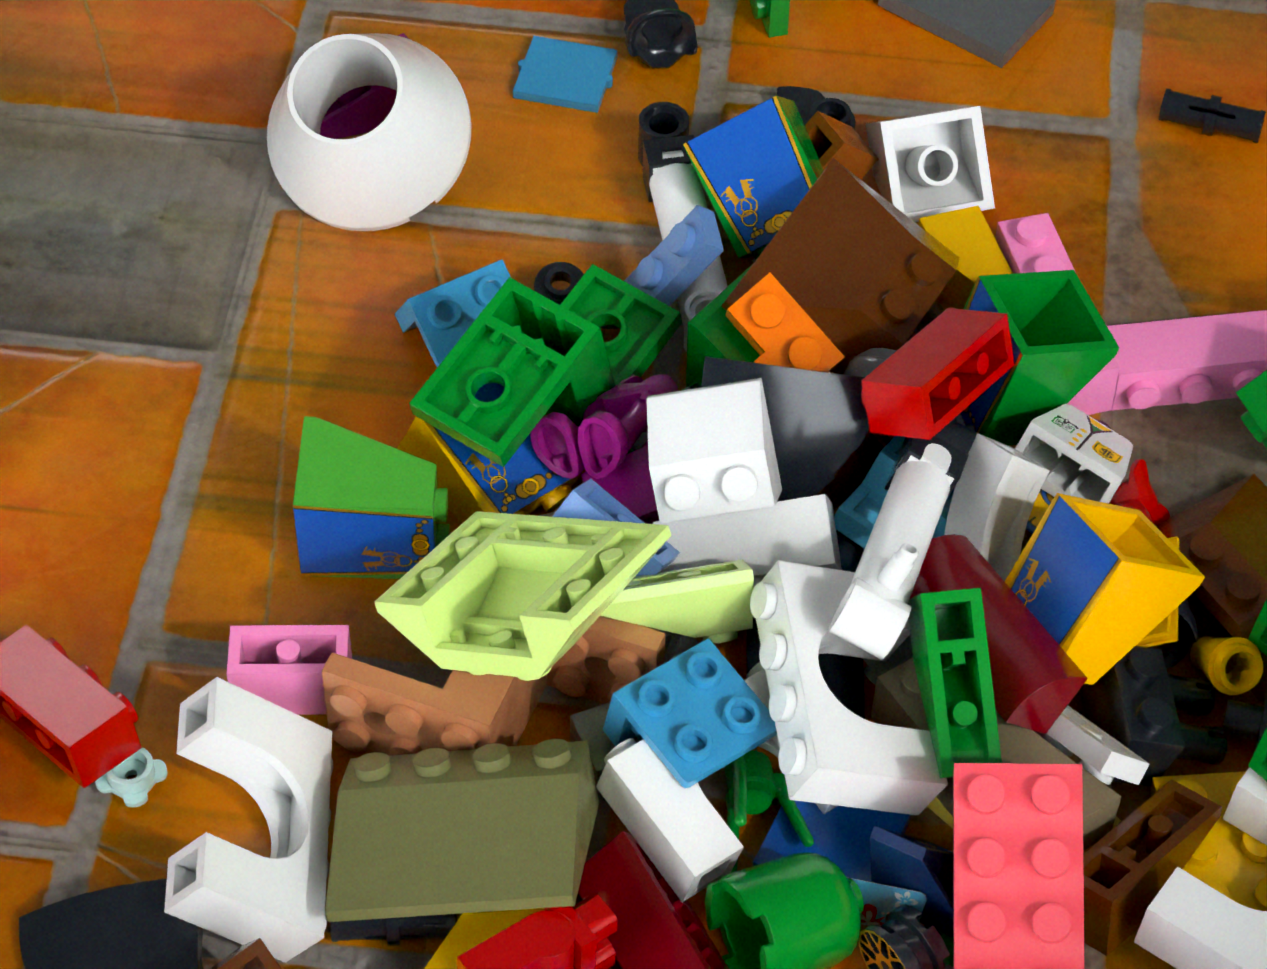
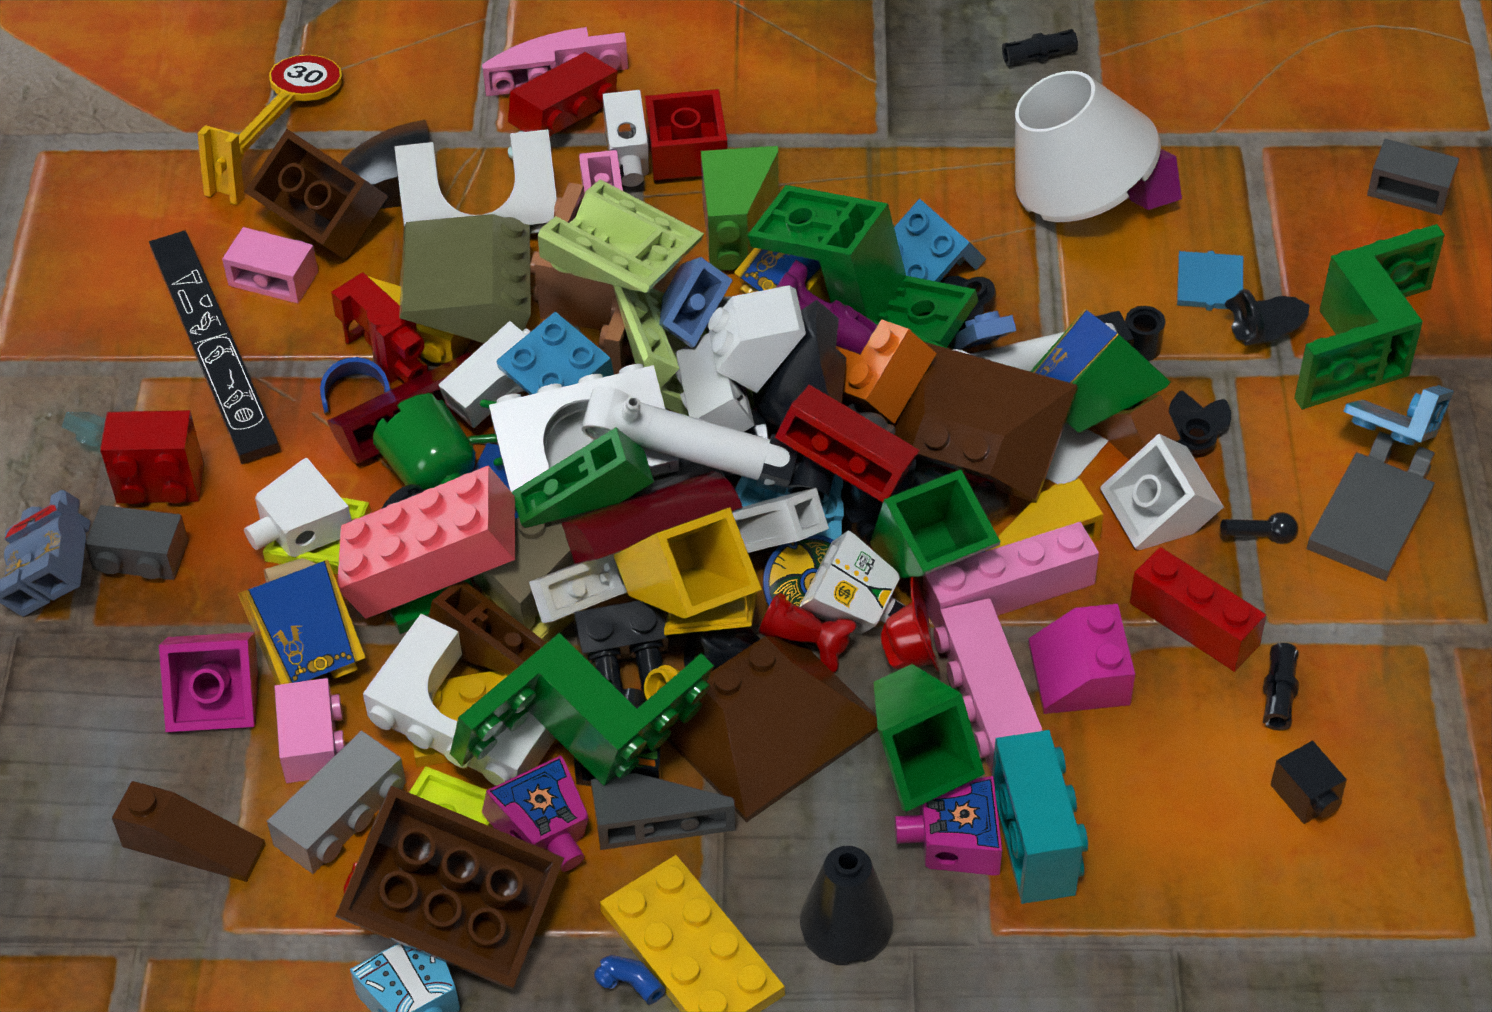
camera: 85 degrees right, 0 degrees up
none -> white torso [603,90,649,187]
none -> red brick [645,89,728,180]
none -> red piece [881,577,940,672]
none -> black pin [1002,29,1078,66]
none -> dark pink slope [1028,604,1135,714]
none -> red brick [1130,546,1267,672]
none -> black bar [1220,512,1298,544]

